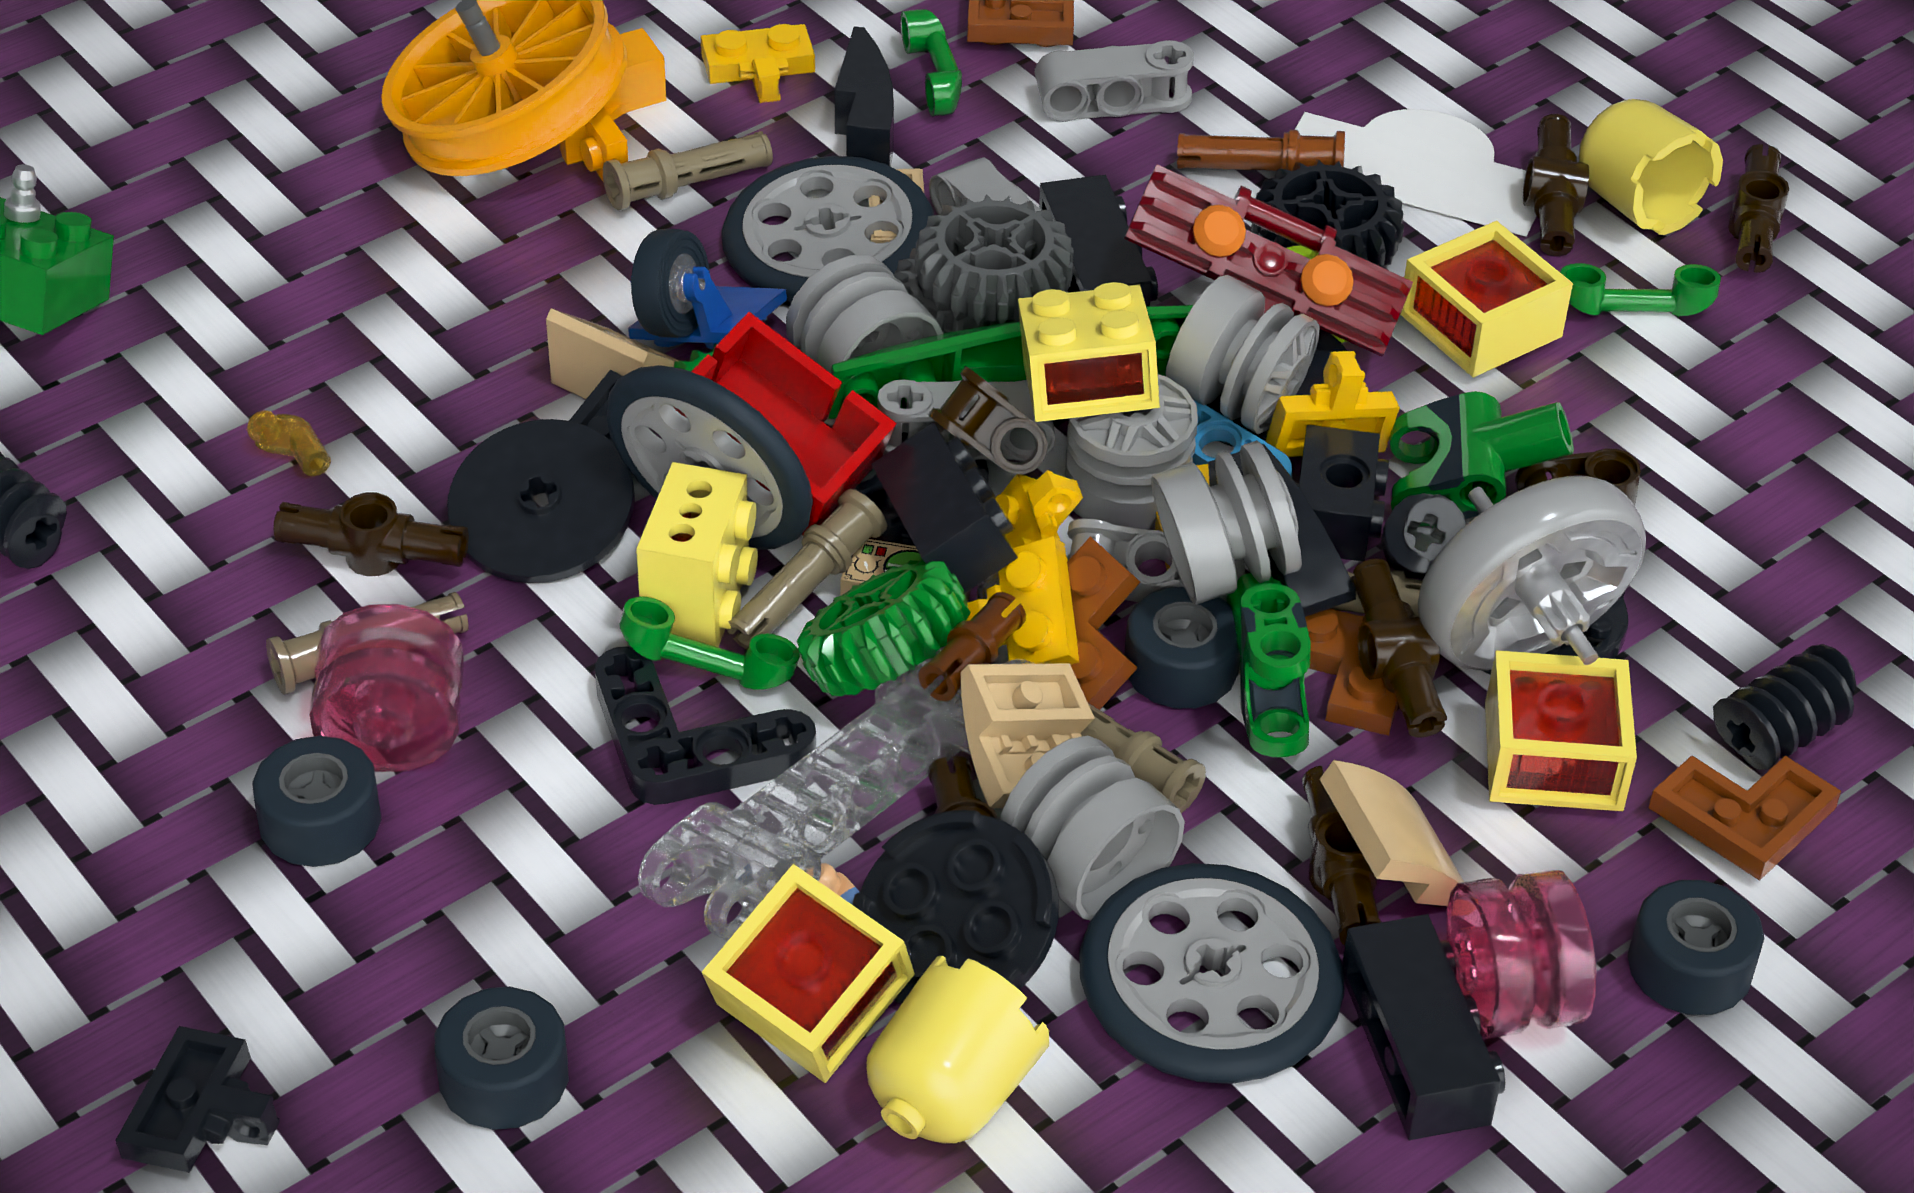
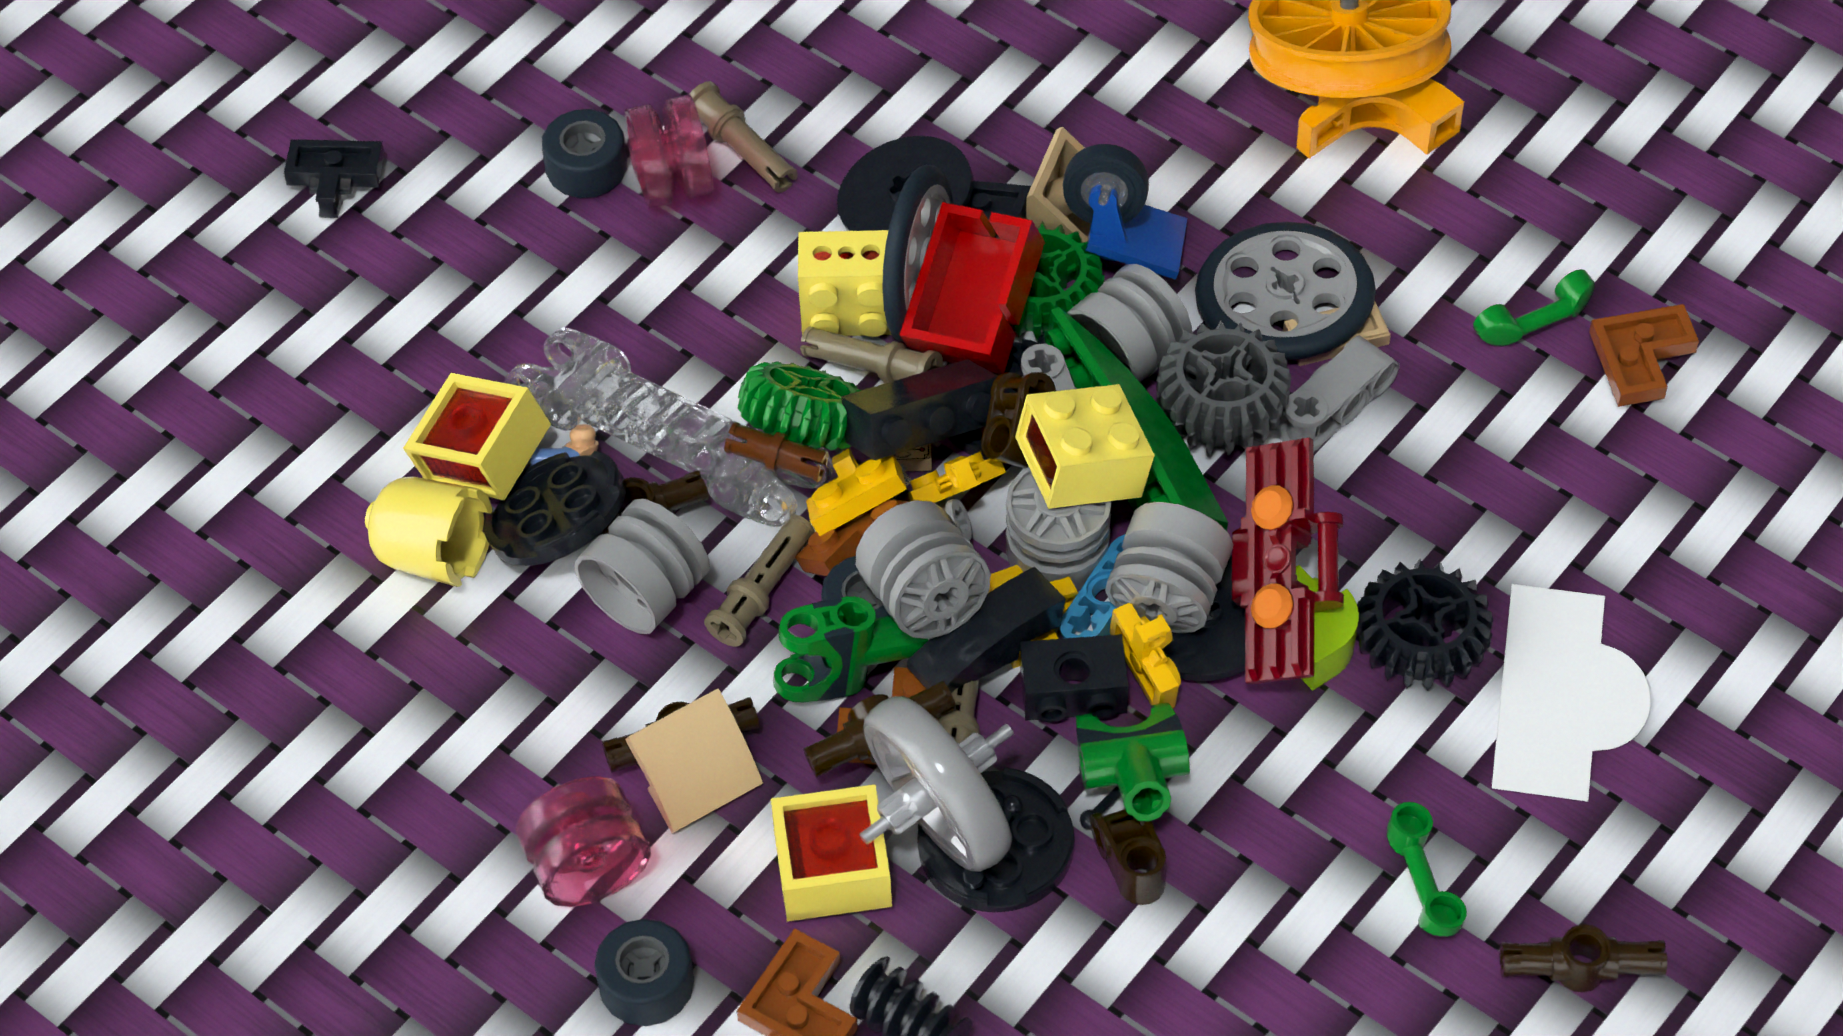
camera: 80 degrees right, 10 degrees up
clear yellow arm [247,410,331,476] -> none
dark brown pin [273,492,469,576] -> none
black wheel [434,986,569,1130] -> none
black beam [595,646,816,805] -> none
dark tan pin [603,131,773,211] -> none
green bar [619,597,800,690] -> none
yellow hinge [701,24,815,103] -> none
black slope [834,26,894,167] -> none
tan slope [961,663,1095,808] -> none
light grey piece [1035,40,1194,122] -> none
black brick [1039,174,1158,307] -> none
wedge [1080,863,1345,1084] -> none
dark orange pin [1177,130,1345,171] -> none
black brick [1342,914,1505,1141] -> none
black piece [1381,493,1466,579] -> none
light yellow piece [1400,220,1573,378] -> none
dark brown pin [1523,114,1589,256] -> none
light yellow cylinder [1579,99,1723,235] -> none

